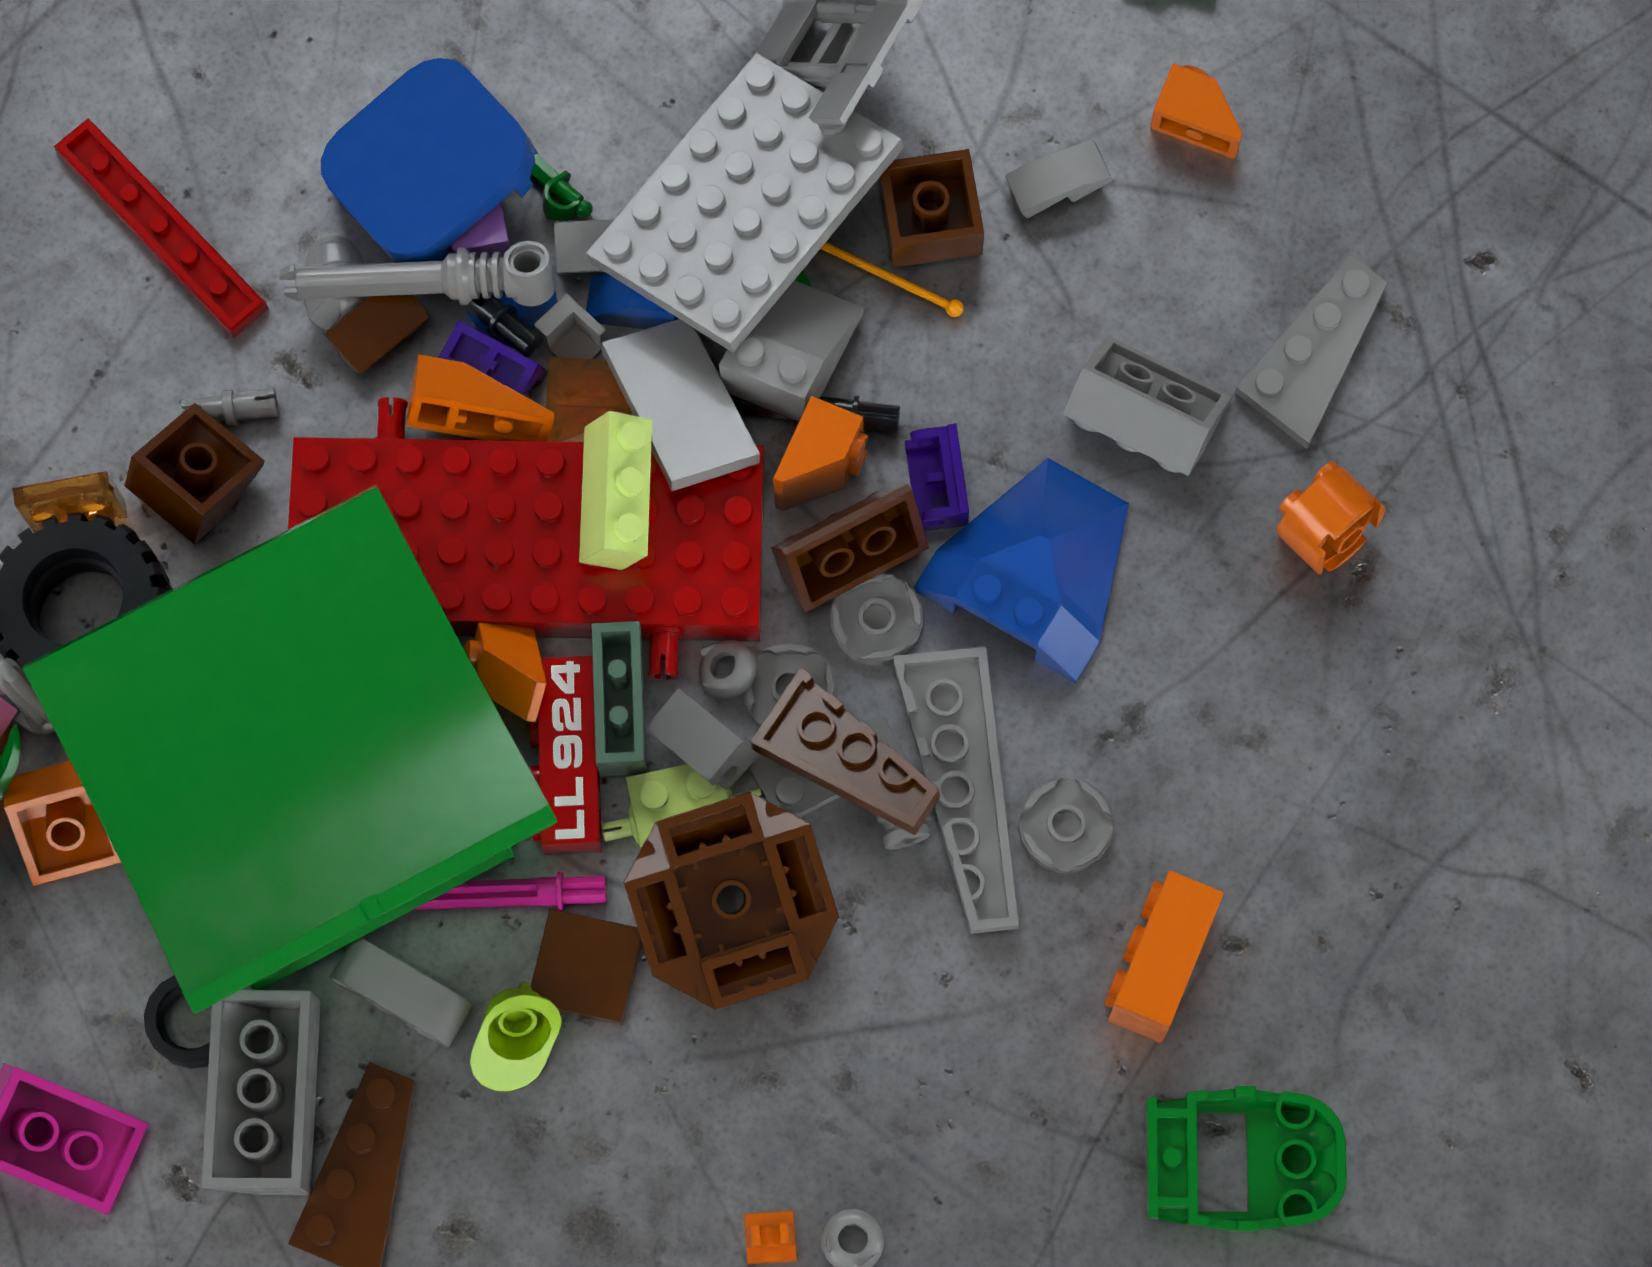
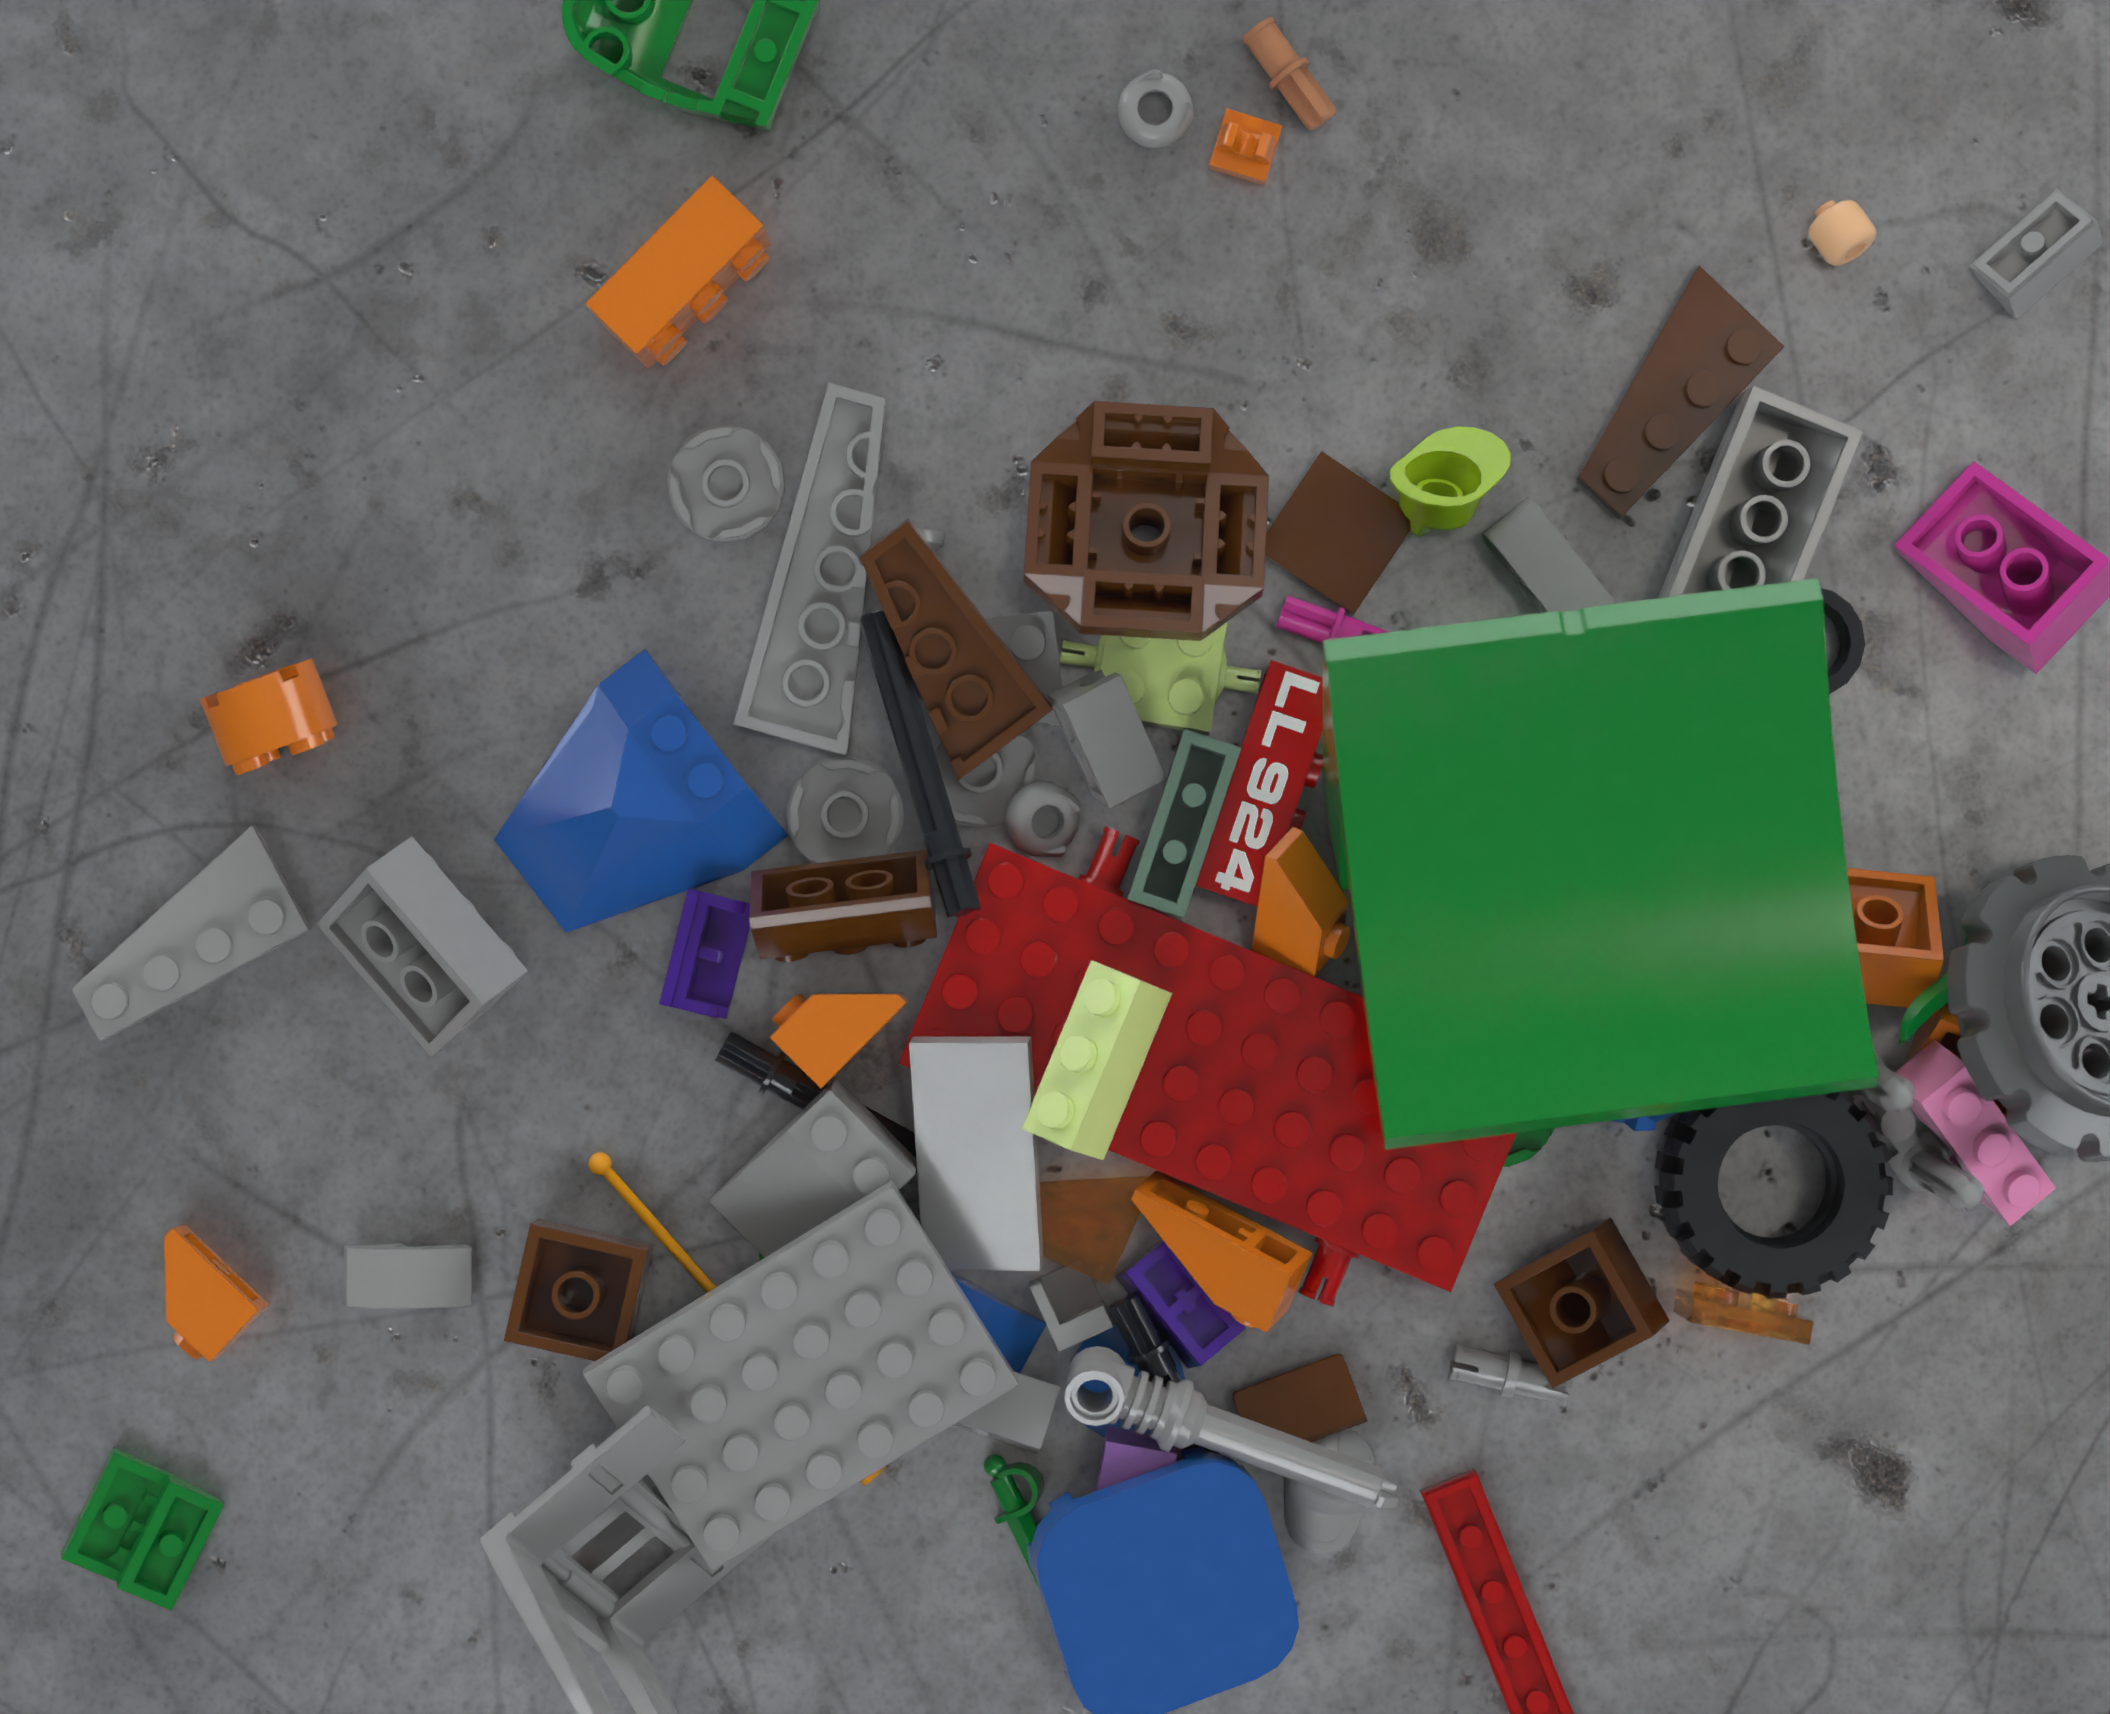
camera: 155 degrees left, 15 degrees up
none -> black axle [860,609,981,918]

